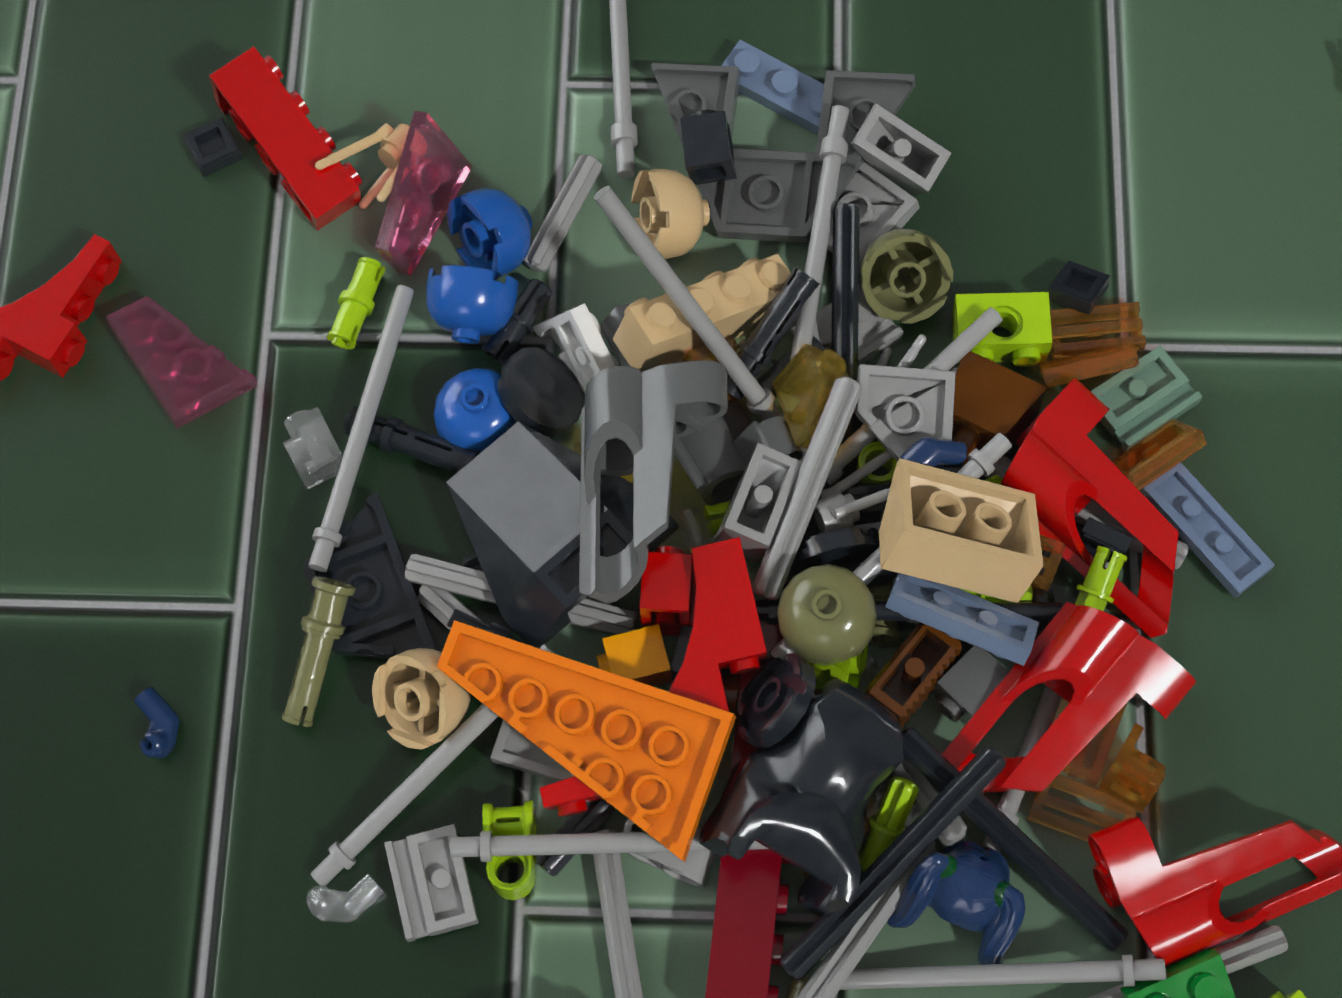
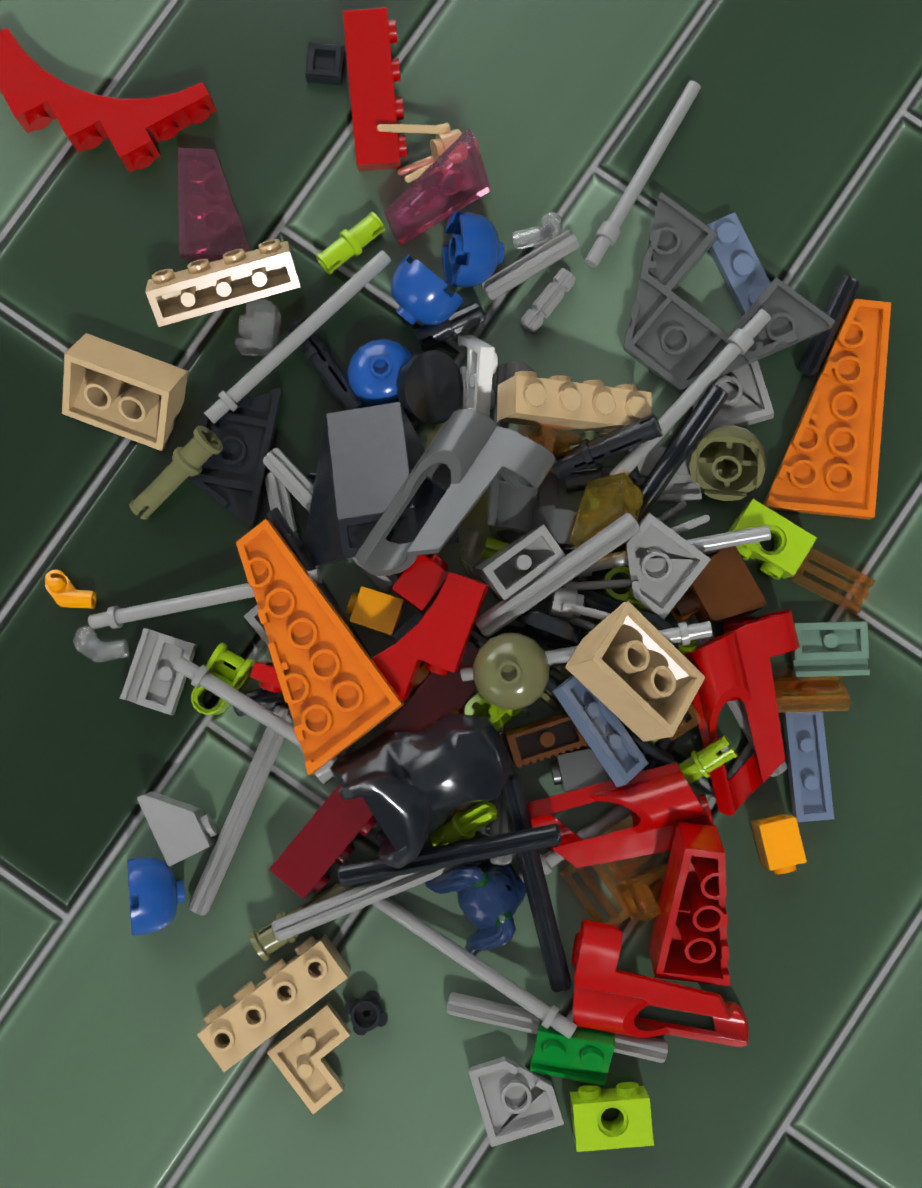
camera: 30 degrees right, 15 degrees up
dark blue arm [134,687,180,758] -> none
tan cylinder [372,648,471,750] -> none
light grey bar [594,186,783,420] -> none
tan cylinder [631,169,710,259] -> none
black brick [680,109,737,185] -> none
black tile [734,653,816,748] -> none
light grey slope [851,104,951,196] -> none
dark blue arm [895,437,967,467] -> none
clear orange tile [1039,342,1139,387] -> none
black tile [1048,260,1110,315] -> none
black tile [1080,517,1133,562] -> none
none -> light orange arm [45,569,97,609]
none -> tan slope [62,333,188,451]
none -> tan brick [145,239,300,327]
none -> clear arm [512,212,564,250]
none -> light grey axle [521,268,576,333]
none -> red wedge [648,822,730,986]
none -> light orange brick [750,814,807,874]
none -> orange wing [763,299,891,520]
none -> black axle [797,275,859,377]

